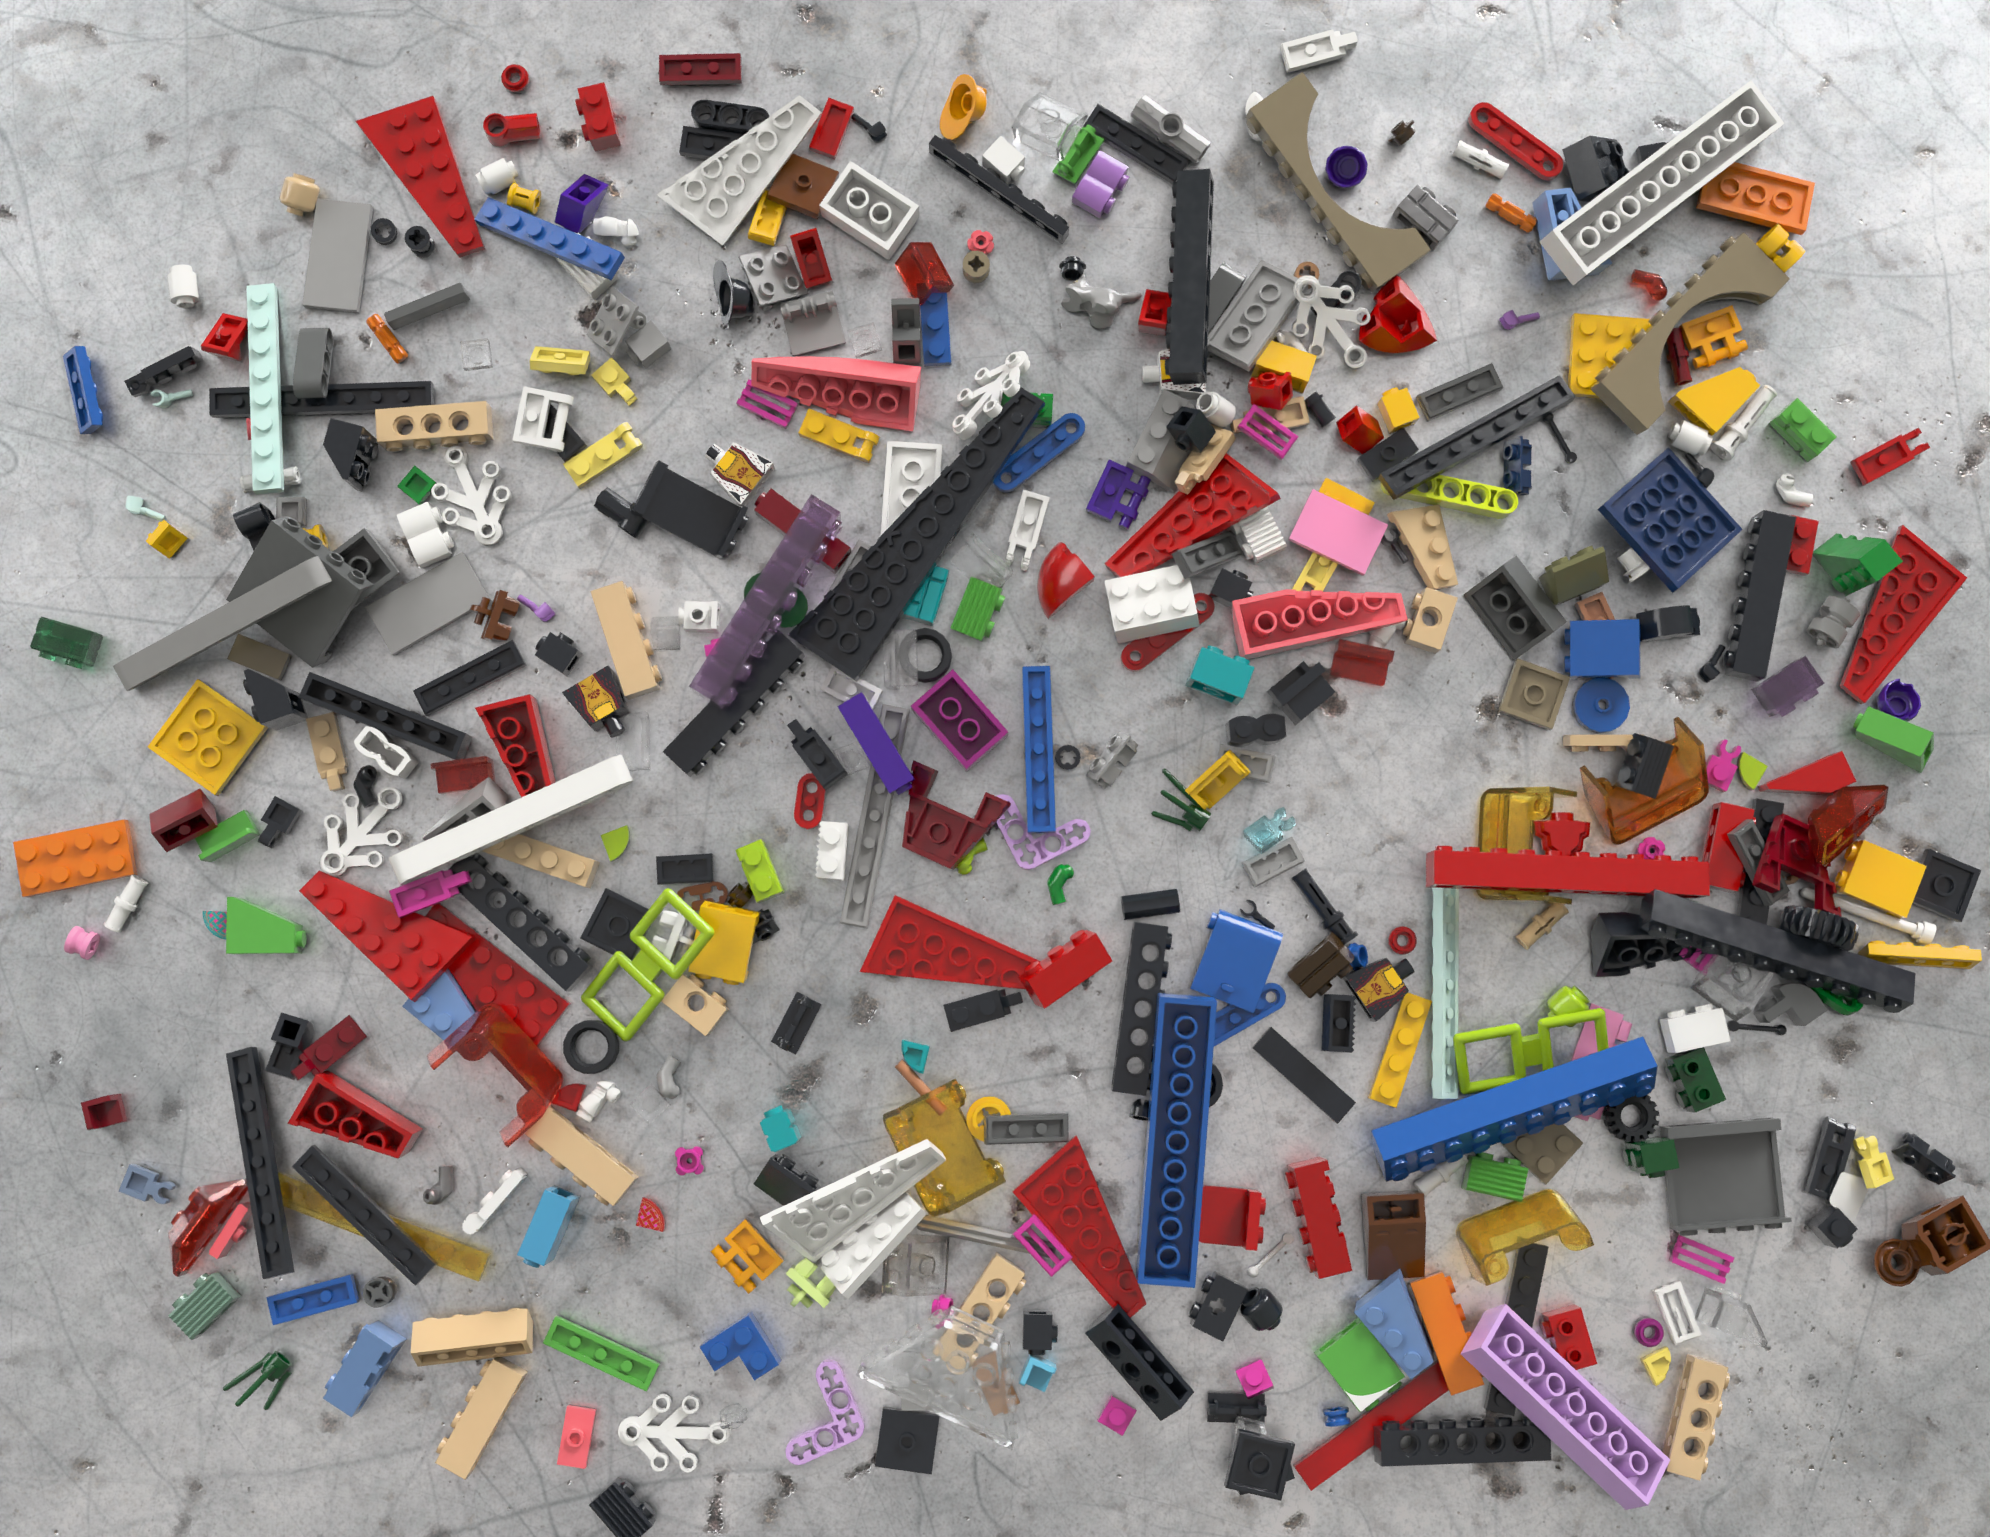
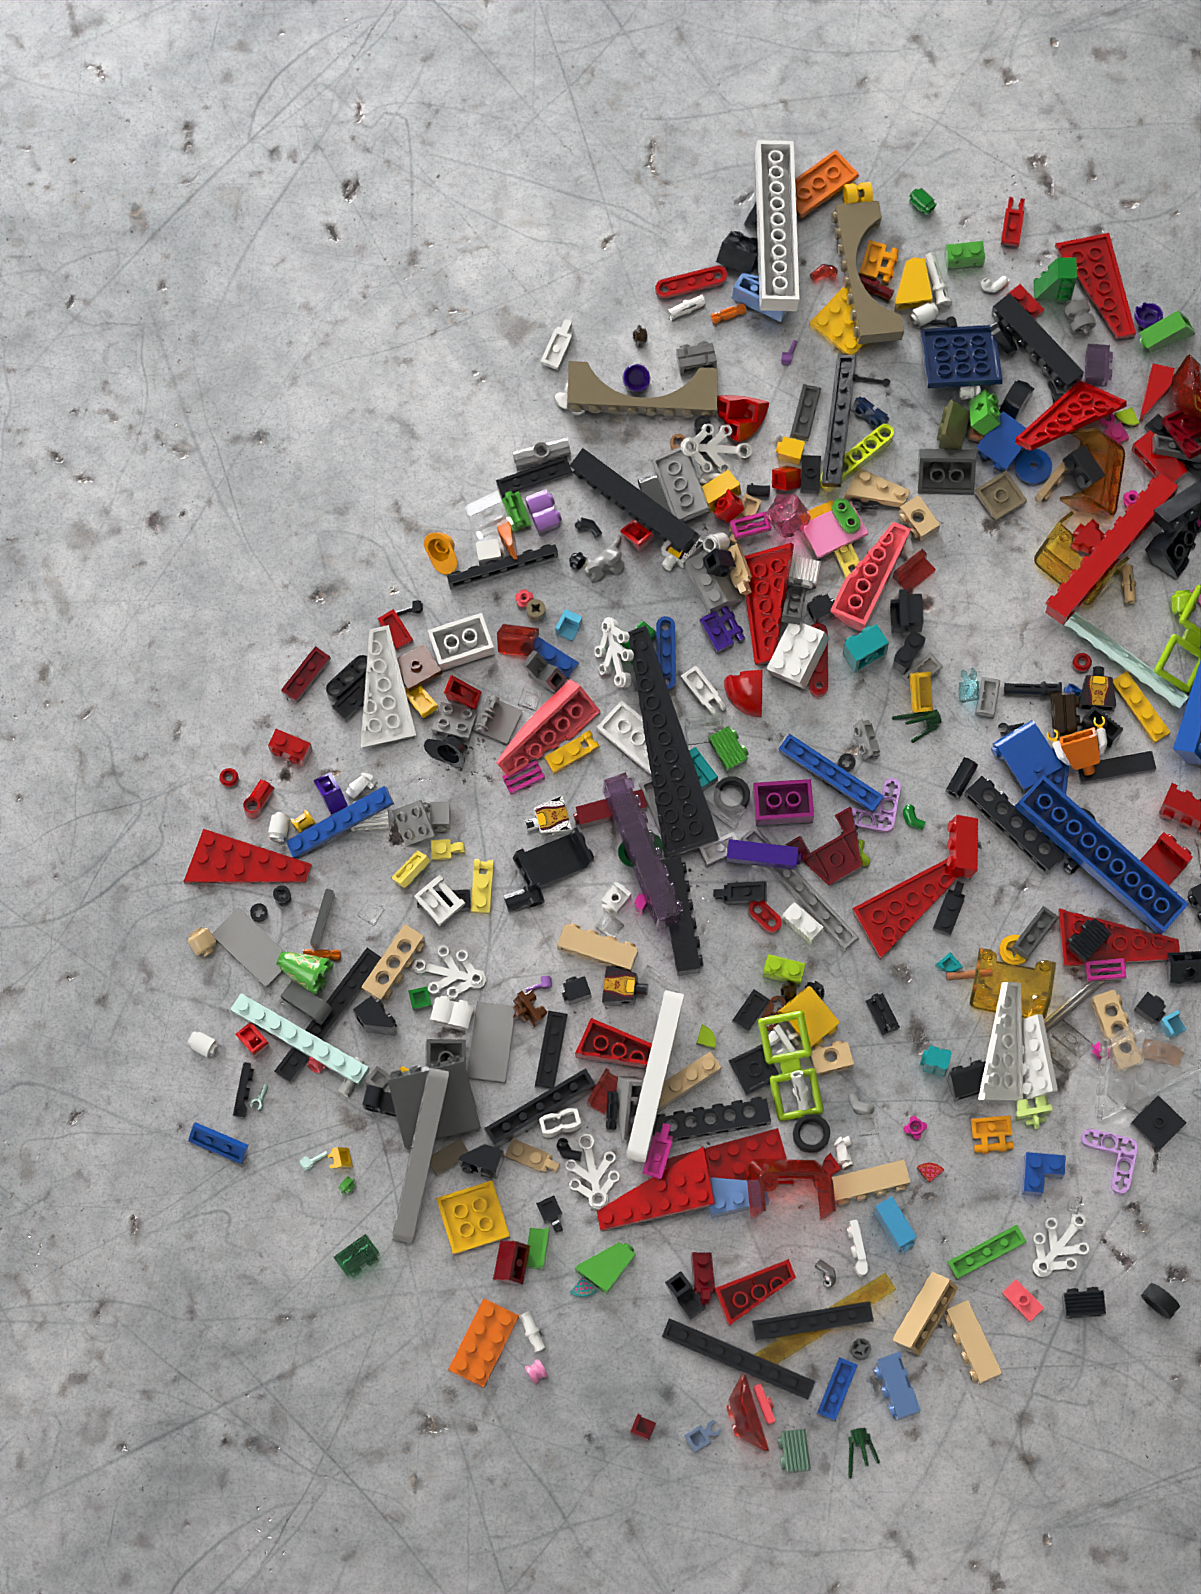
camera: 45 degrees left, 10 degrees down
none -> bright green cone [276,951,334,995]
none -> bright green plate [338,1176,356,1194]
none -> orange slope [497,522,517,559]
none -> medium azure panel [555,609,582,641]
none -> black arm [575,517,602,538]
none -> black axle [606,1091,618,1130]
none -> clear pink brick [765,494,810,538]
none -> white pin [791,1071,811,1110]
none -> bright green plate [832,498,861,534]
none -> green brick [909,188,937,215]
none -> bright green brick [969,389,1000,436]
none -> black beam [990,321,1017,356]
none -> red wing [1015,380,1127,451]
none -> orange torso [1047,716,1107,775]
none -> black brick [1066,918,1111,964]

